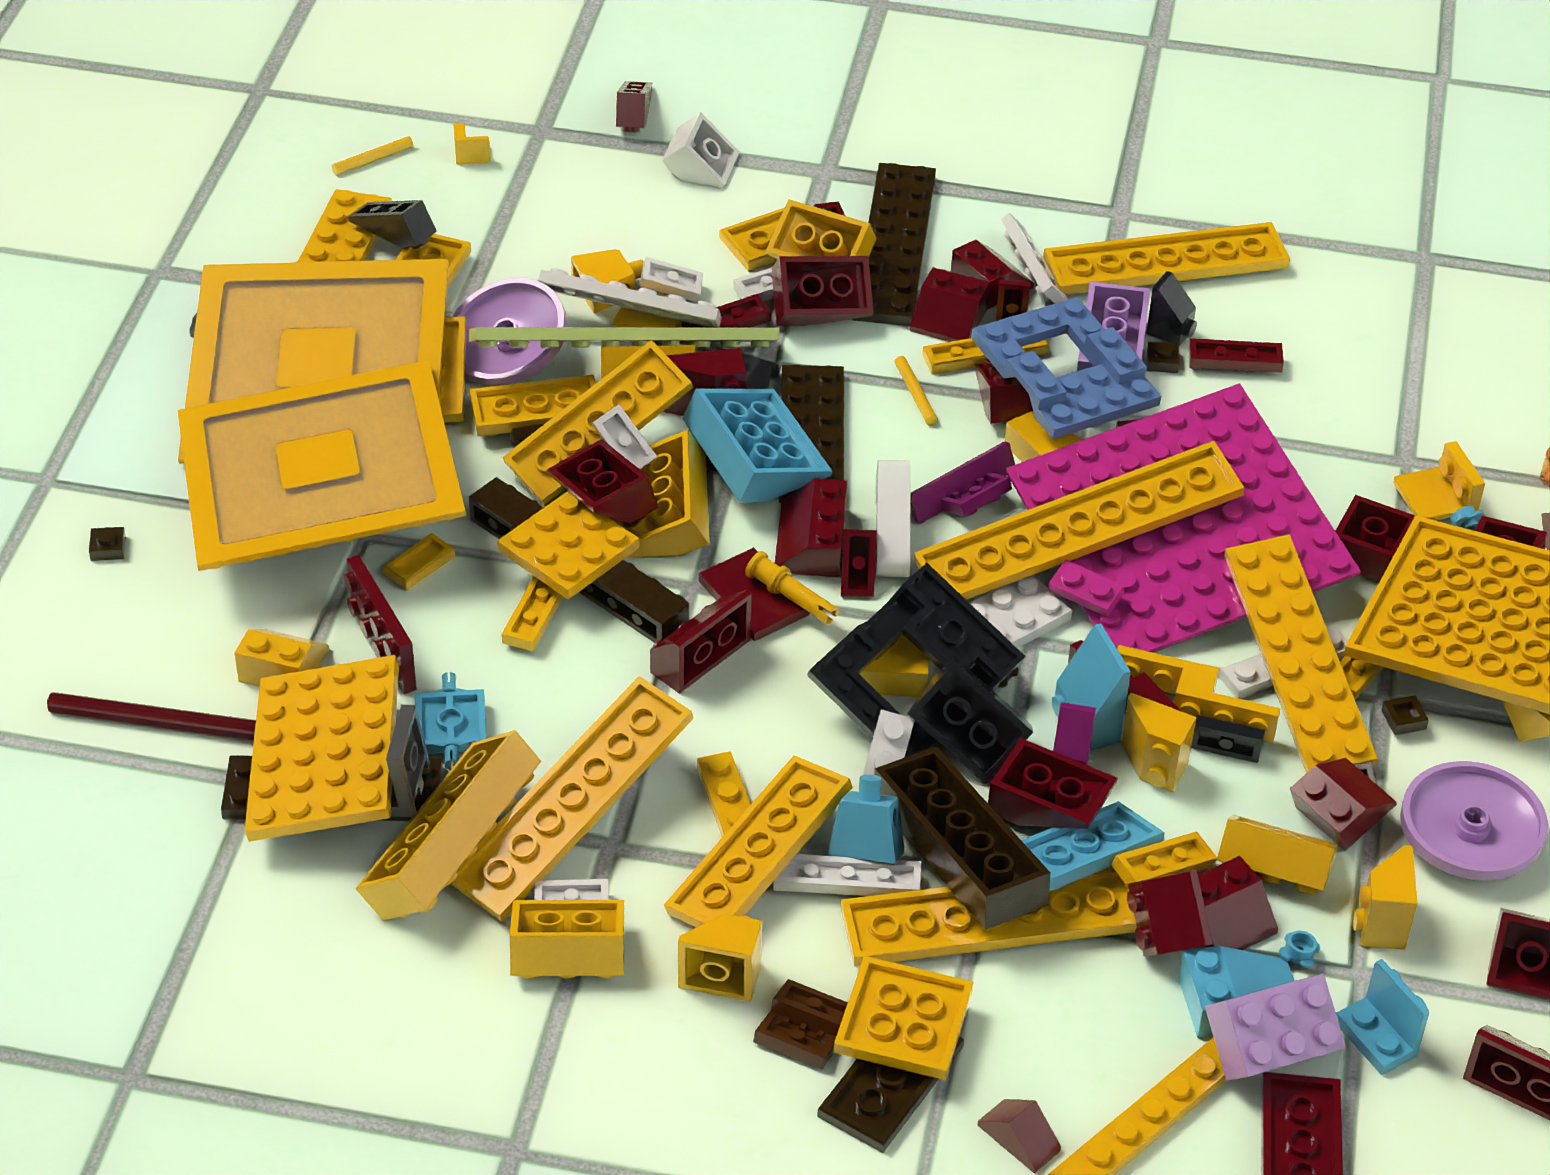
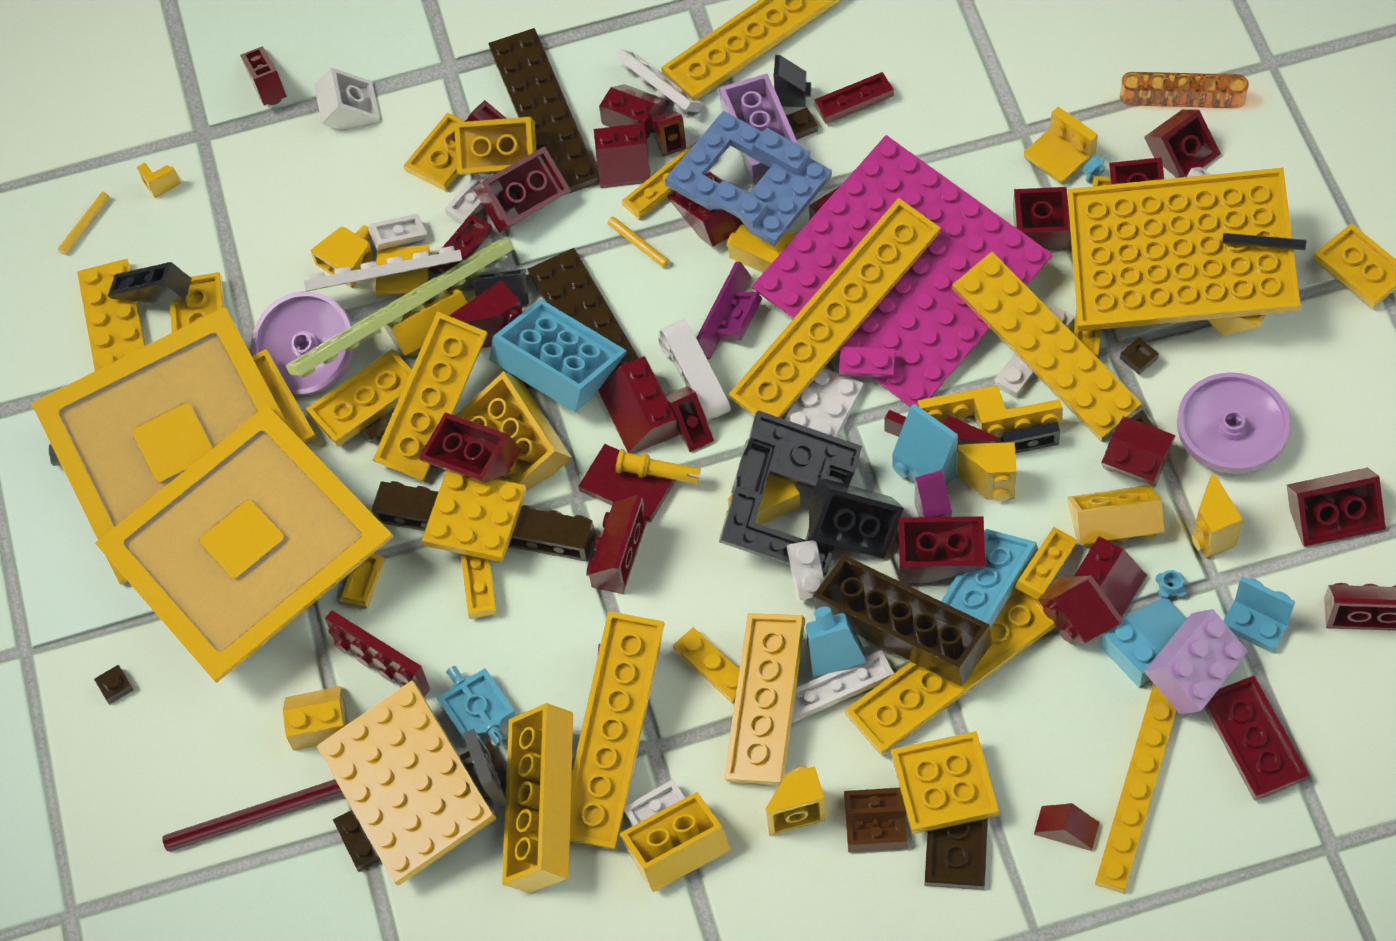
camera: 20 degrees left, 15 degrees up
white plate [592,405,657,470] -> none

